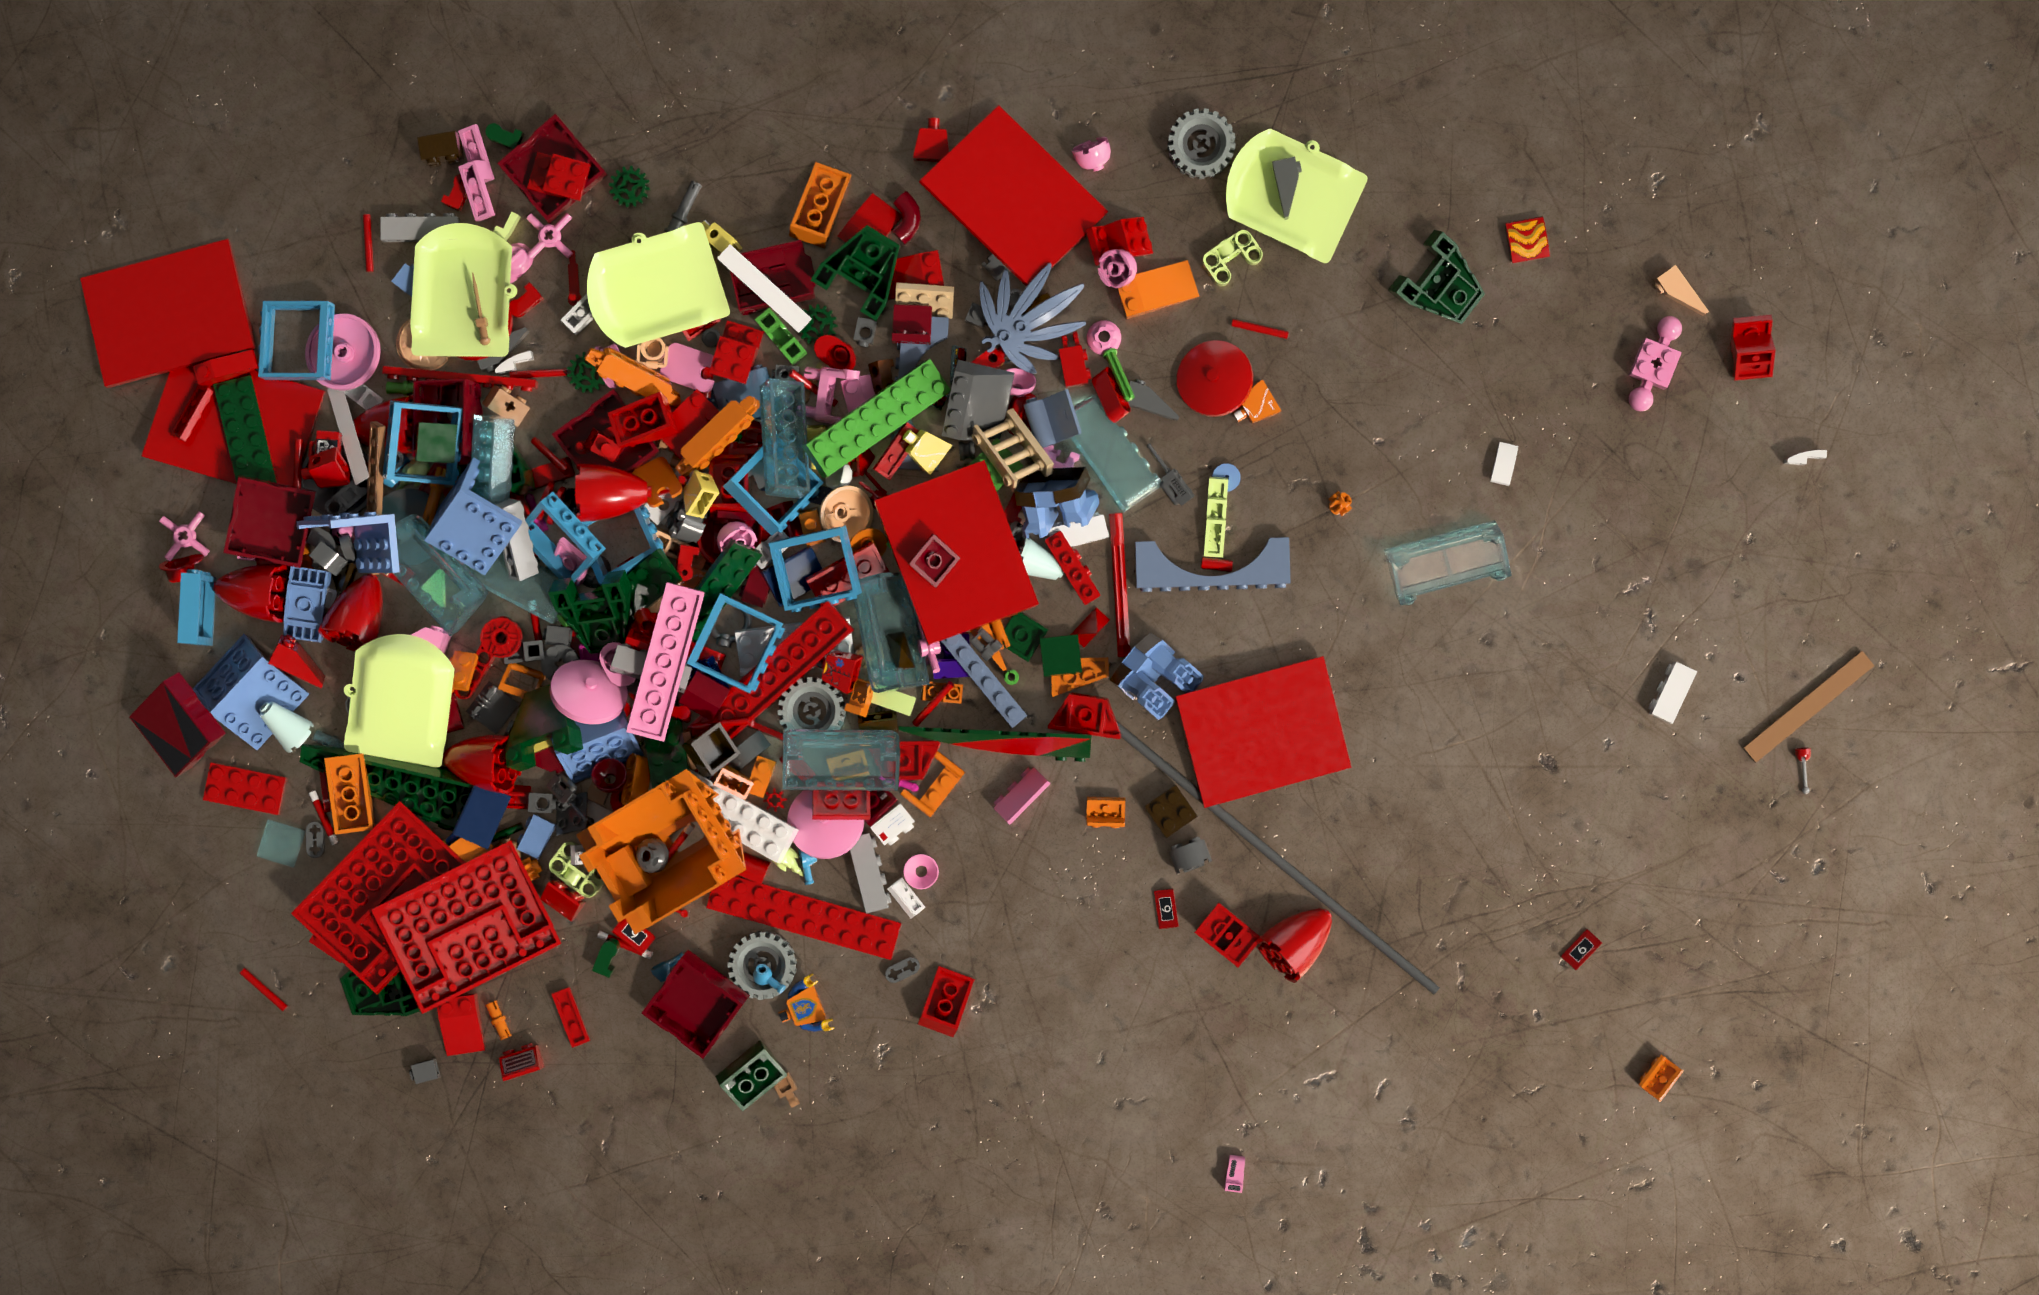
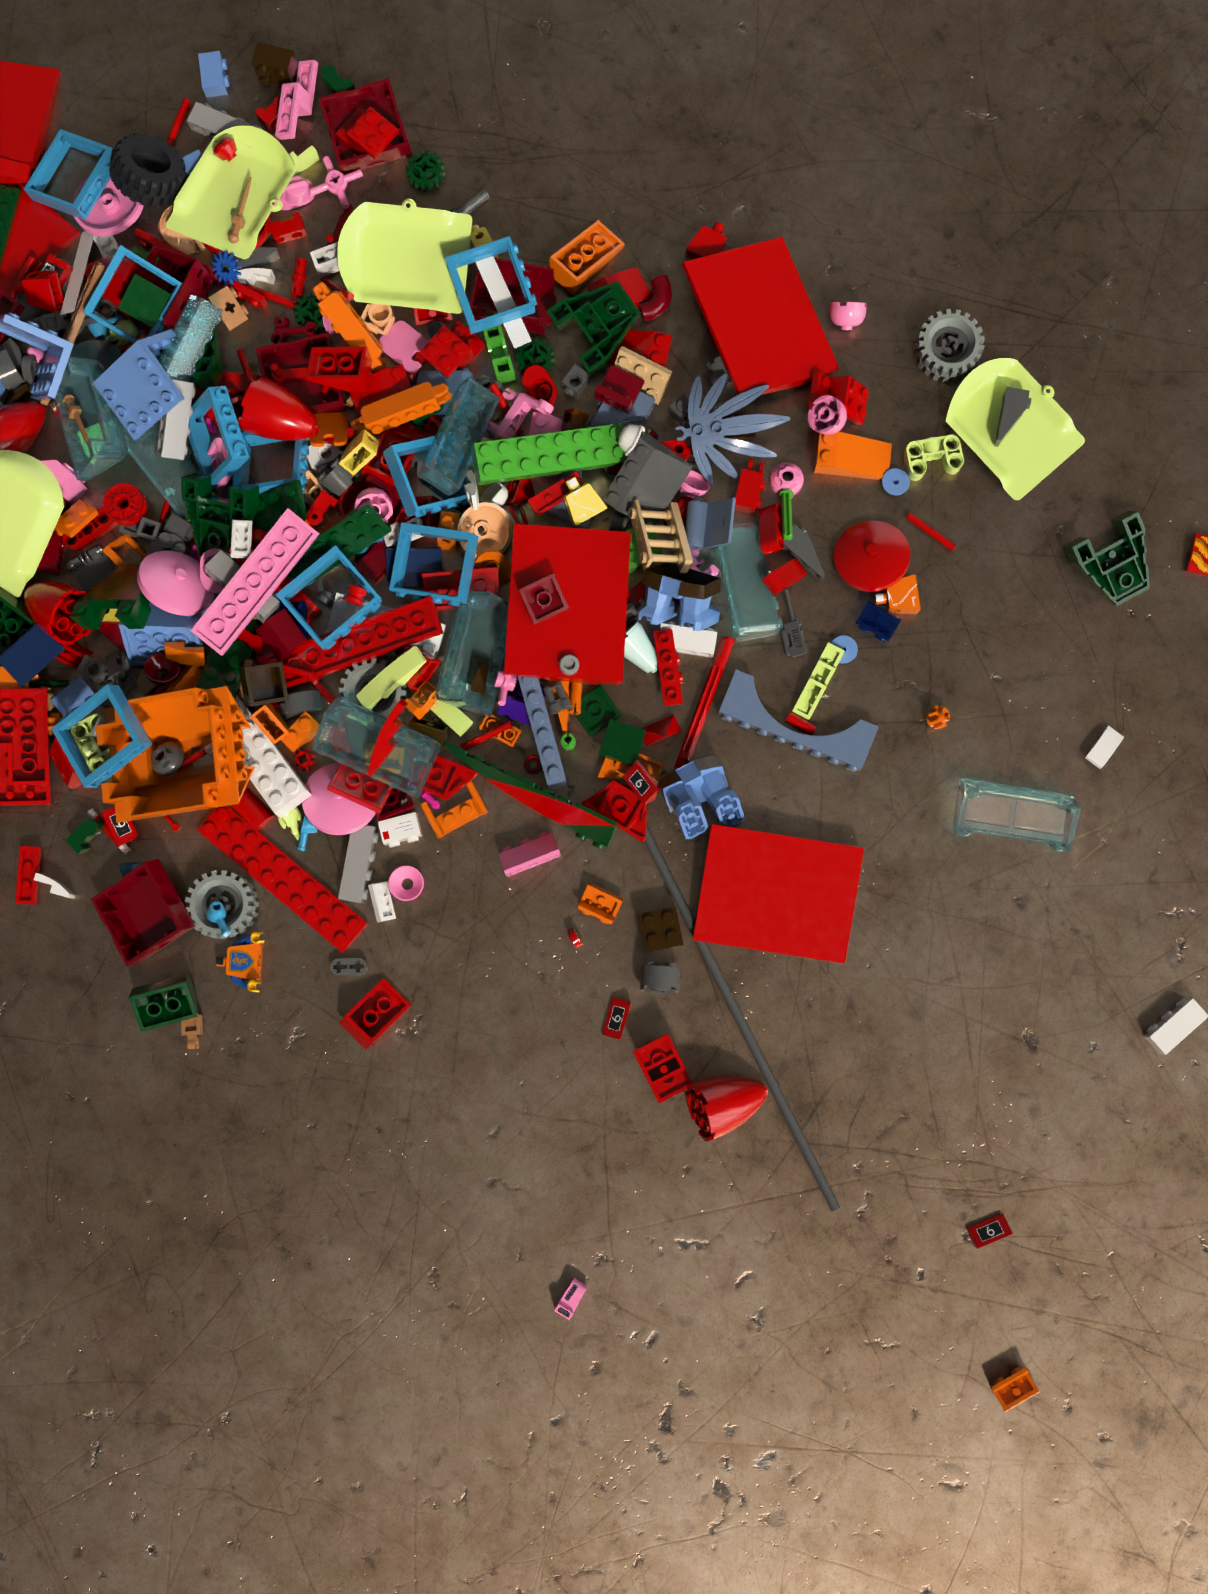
camera: 25 degrees right, 5 degrees down
red torso [584,428,624,463] -> none
none -> white slope [34,873,75,899]
none -> dark azure window [51,684,152,788]
none -> medium nougat sword [63,394,91,449]
none -> black tyre [109,133,186,207]
none -> orange slope [164,642,205,666]
none -> medium blue piece [198,51,230,98]
none -> blue gear [211,250,242,285]
none -> red cone [213,137,237,162]
none -> white plate [231,520,253,559]
none -> dark red bar [271,317,318,344]
none -> red pin [290,258,307,298]
none -> red bar [320,276,354,300]
none -> red wheel [343,584,367,607]
none -> yellowish green slope [356,646,426,711]
none -> red slope [368,699,409,777]
none -> dark azure window [445,236,537,334]
none -> white slope [464,470,479,511]
none -> red plate [524,755,542,774]
none -> light grey tile [559,655,579,675]
none -> red tile [567,928,583,948]
none -> white helmet [618,424,645,456]
none -> slope [623,760,660,804]
none -> red beam [762,558,807,596]
none -> clear blue bracket [856,600,902,641]
none -> medium blue piece [882,468,910,496]

